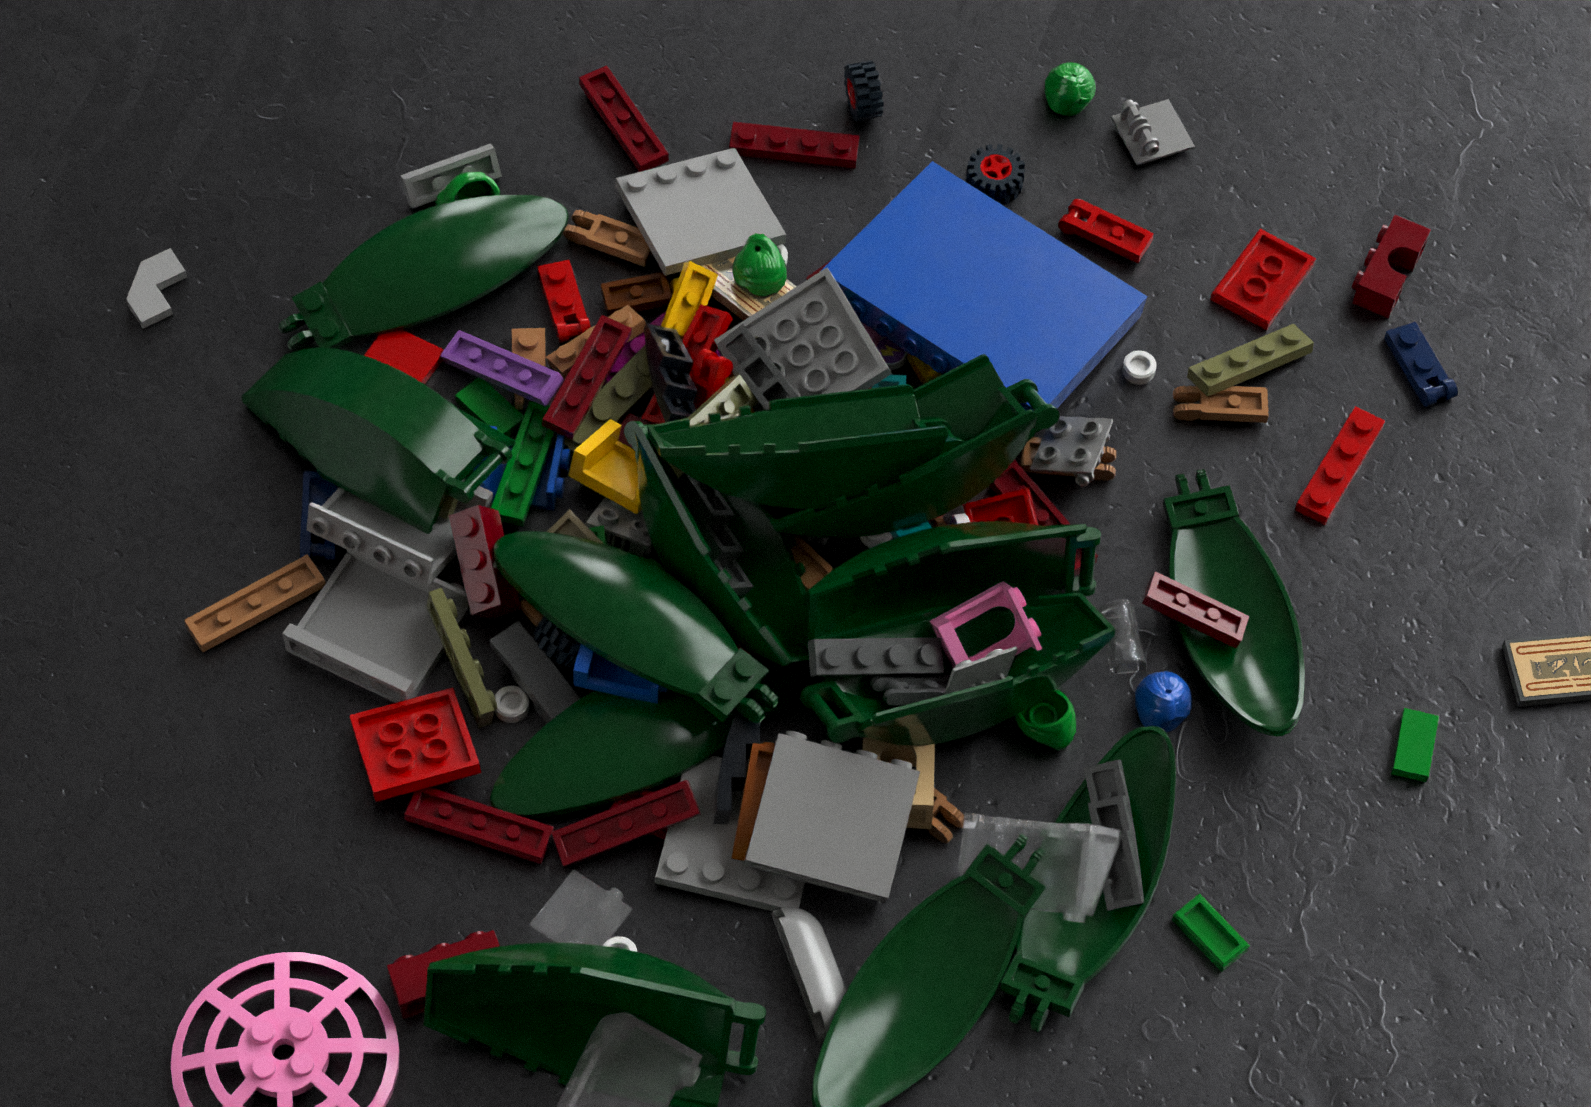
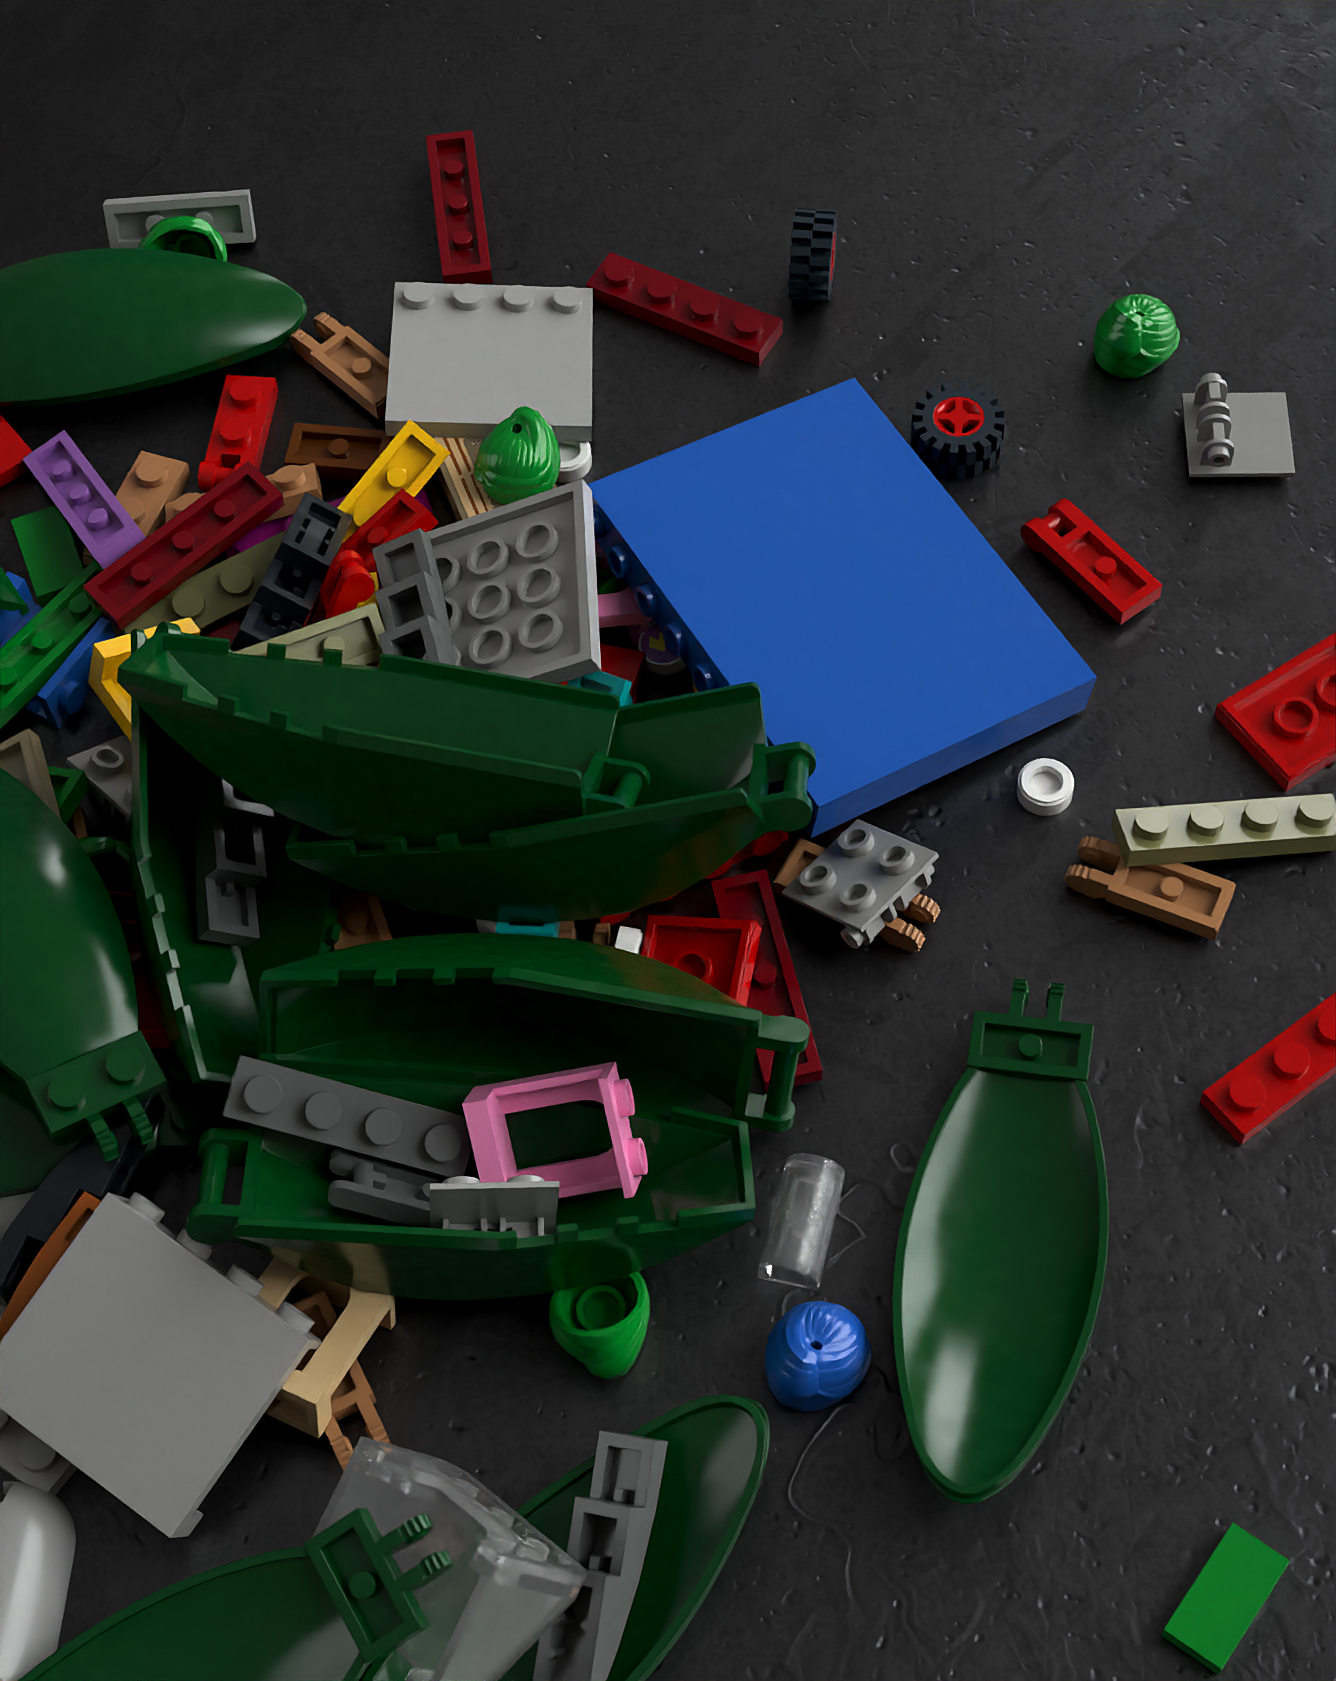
camera: 30 degrees right, 0 degrees up
dark red plate [1142,571,1249,649] -> none

